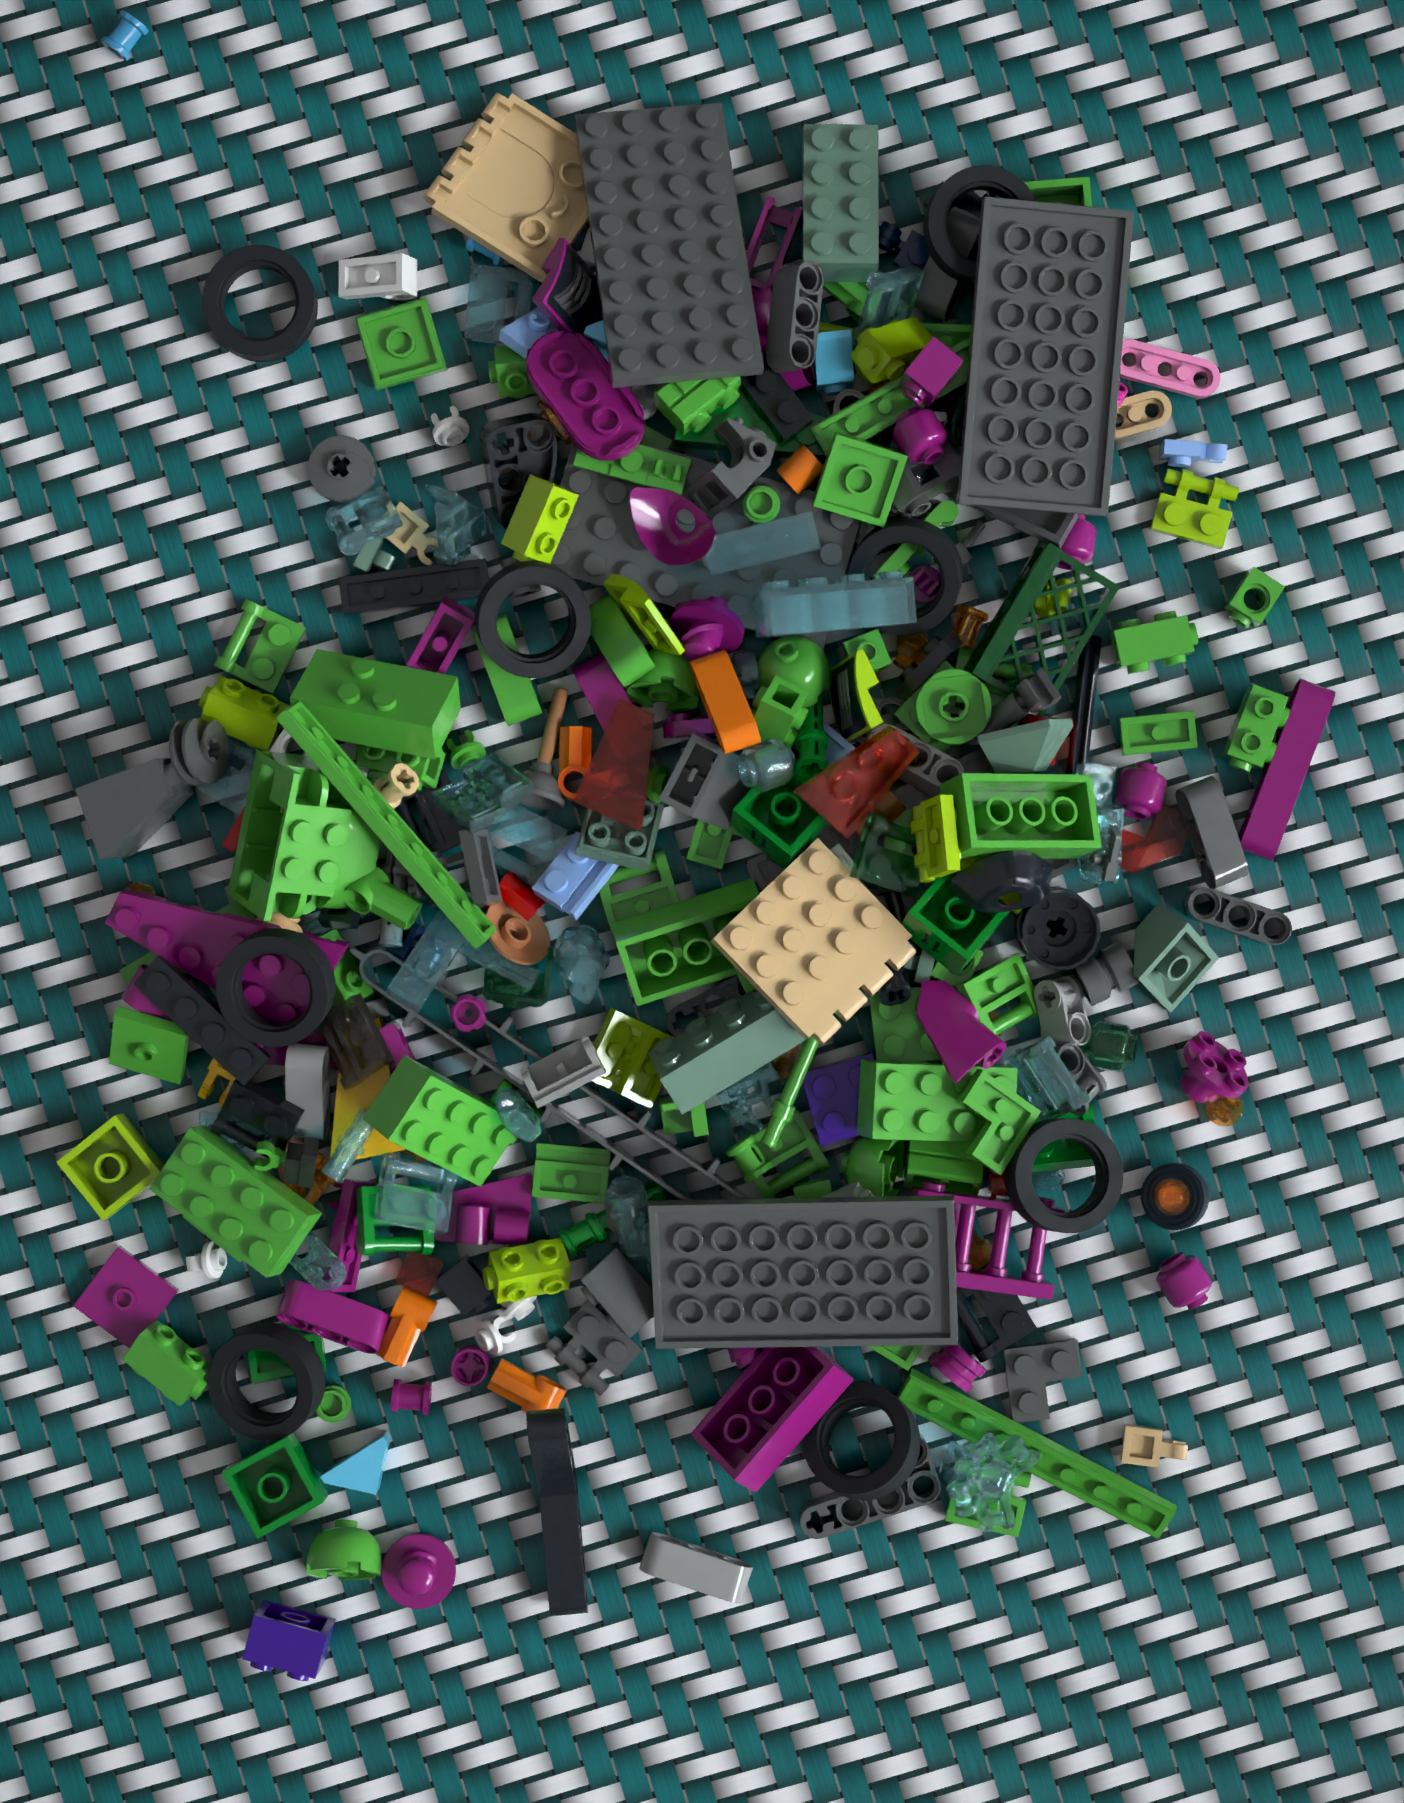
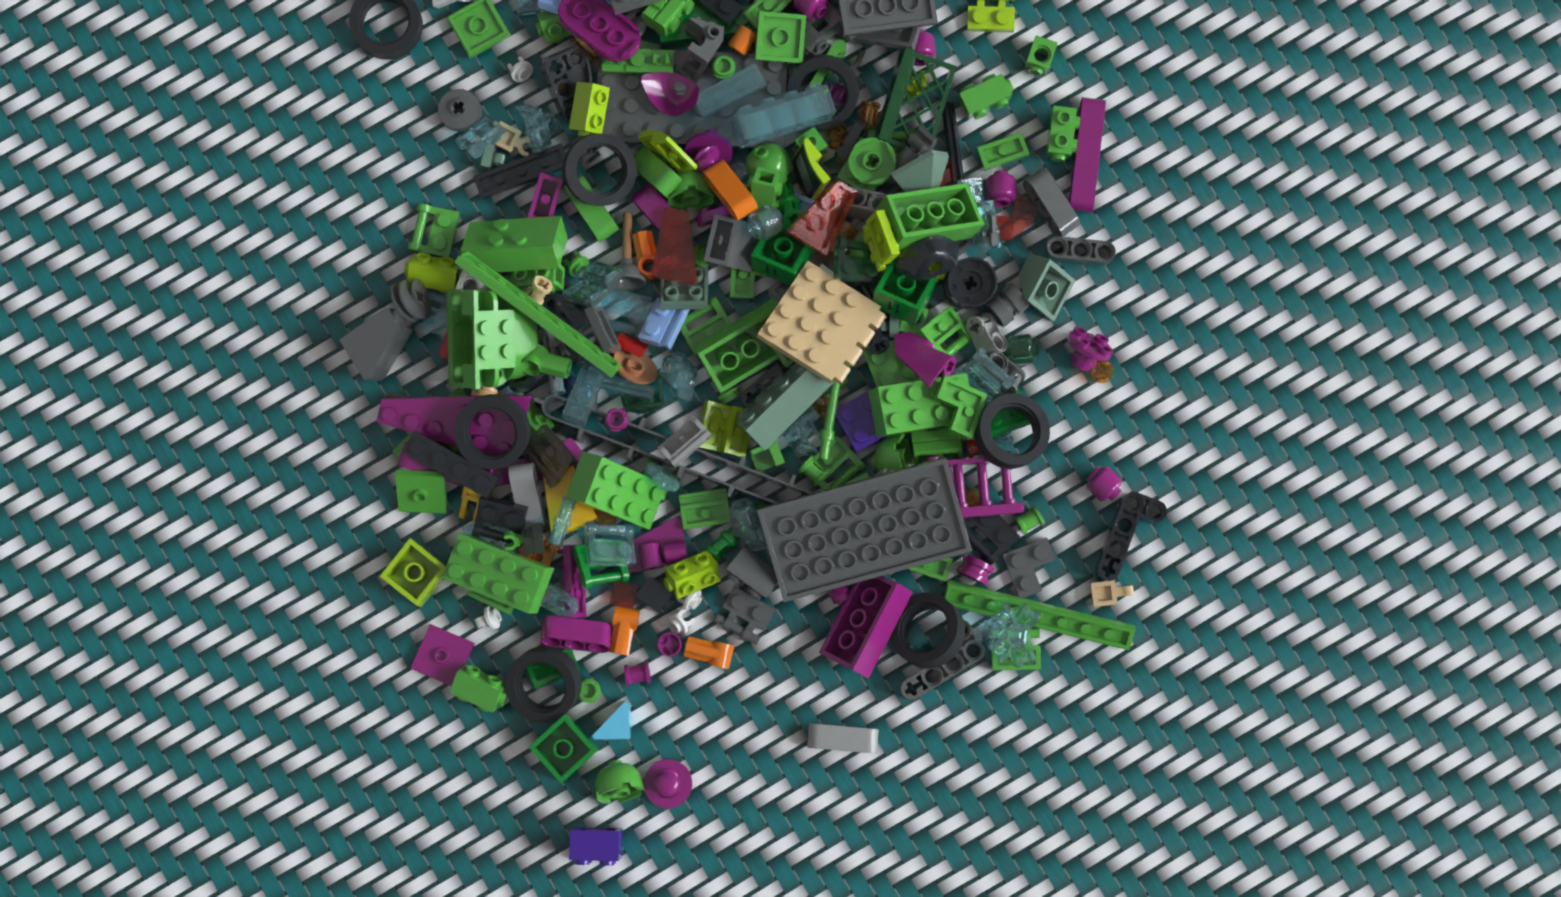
camera: 15 degrees left, 5 degrees down
black beam [526,1408,588,1616] -> none
black wheel [1141,1163,1209,1230] -> none
none -> bright green plate [717,385,740,404]
none -> bright green bush [1013,505,1045,535]
none -> black beam [1095,492,1167,581]

